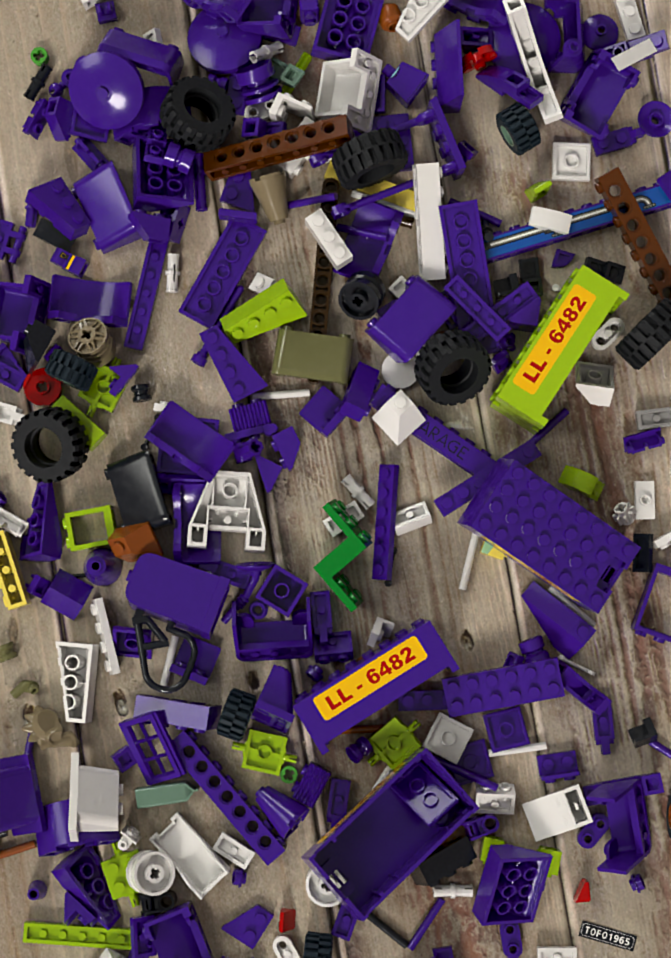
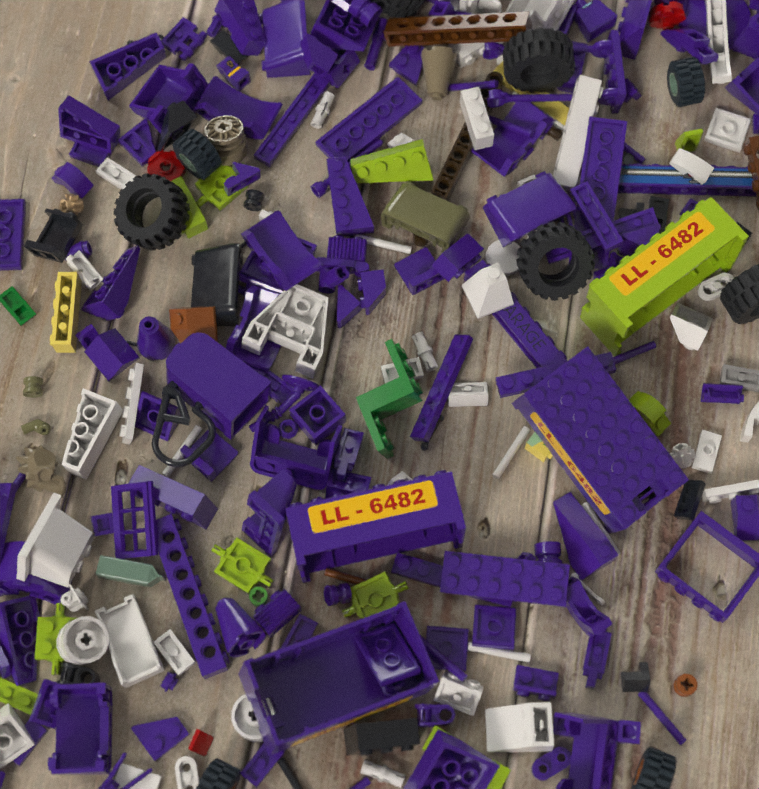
camera: 20 degrees right, 15 degrees down
lime window [62,505,116,552] -> none
black wheel [216,688,256,742] -> none
dark purple tile [218,208,258,224] -> none
black wheel [338,271,386,320] -> none
white tile [422,712,474,765] -> none

